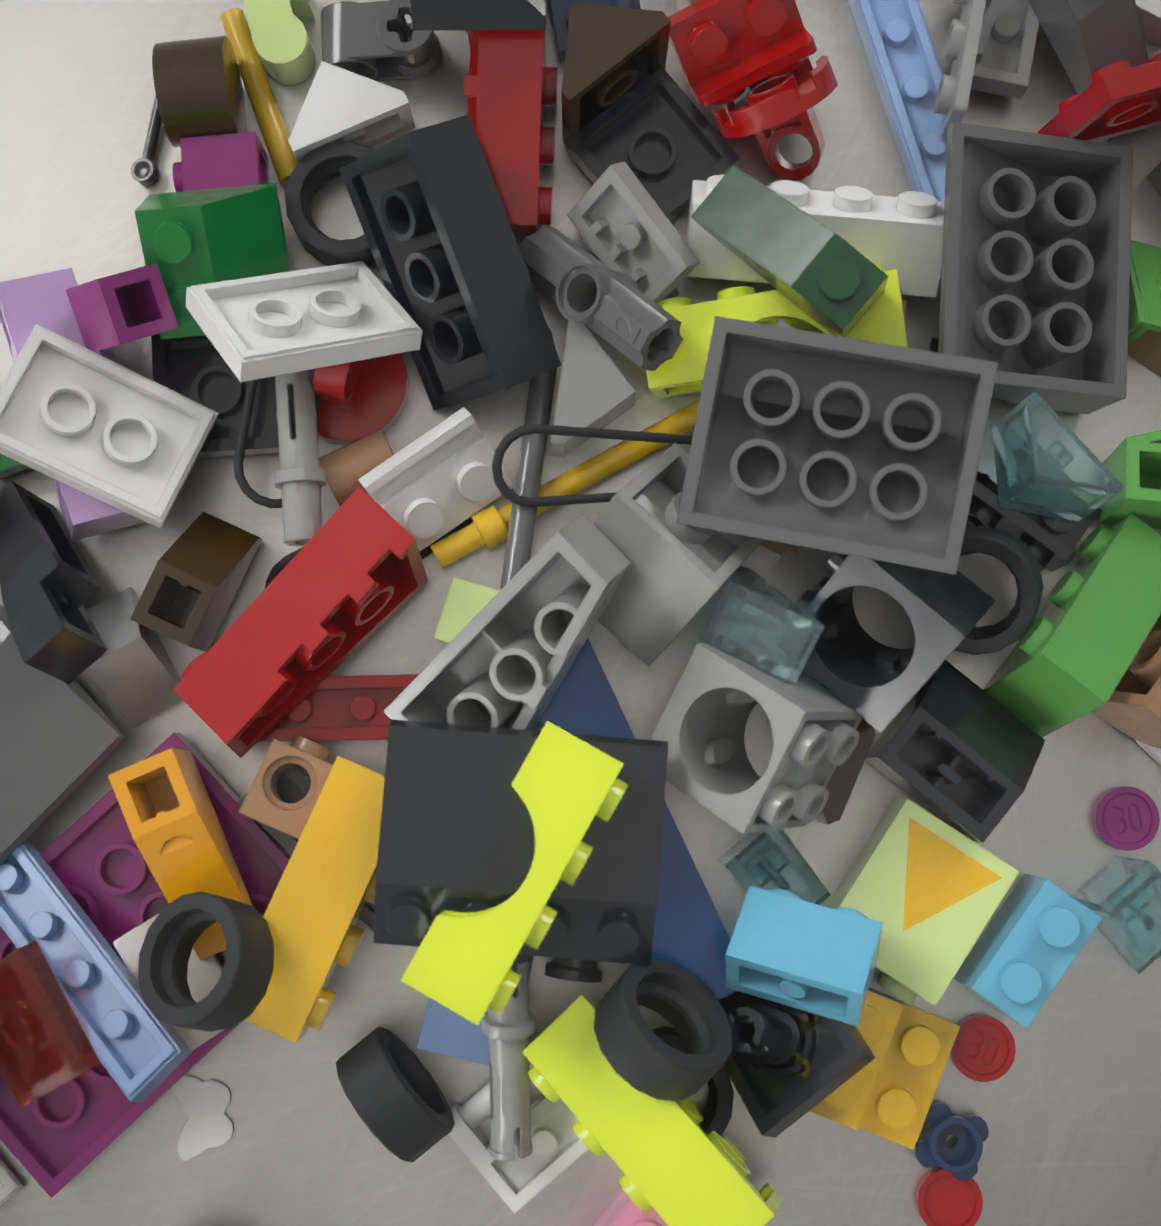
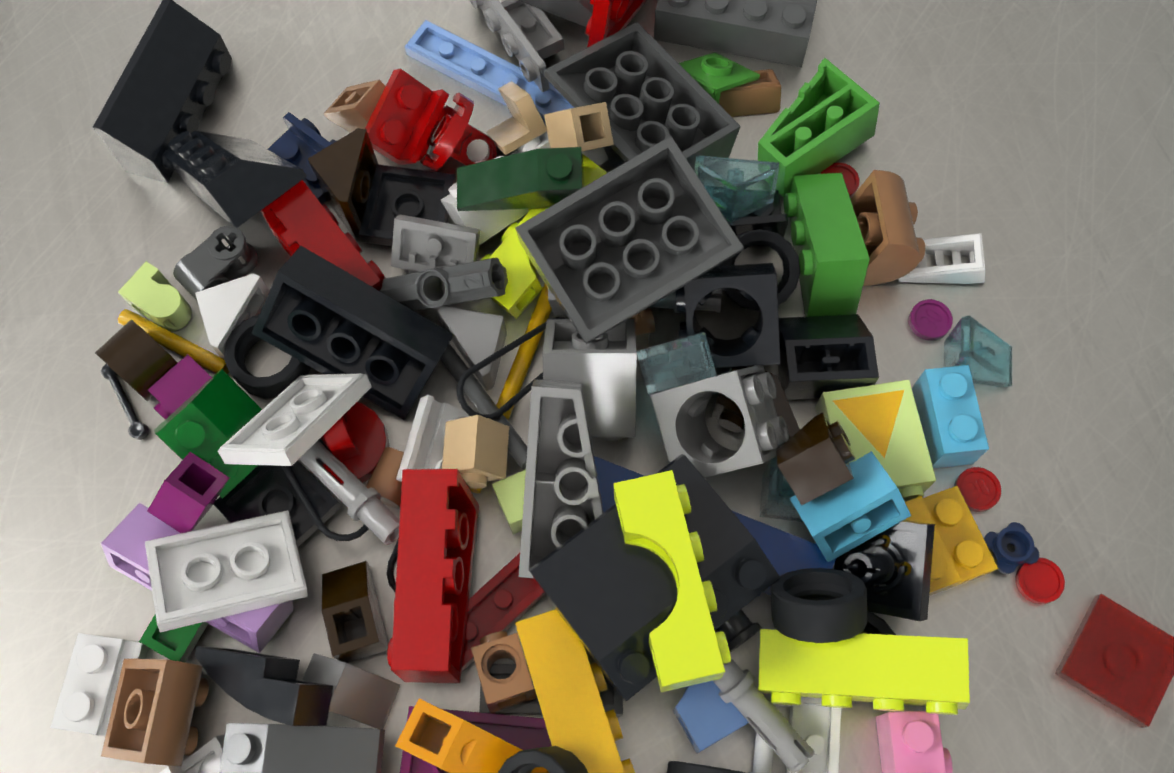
camera: 40 degrees left, 15 degrees down
none -> tan brick [442,415,509,489]
none -> tan panel [486,81,547,155]
none -> tan brick [544,102,614,152]
none -> dark brown slope [776,412,855,505]

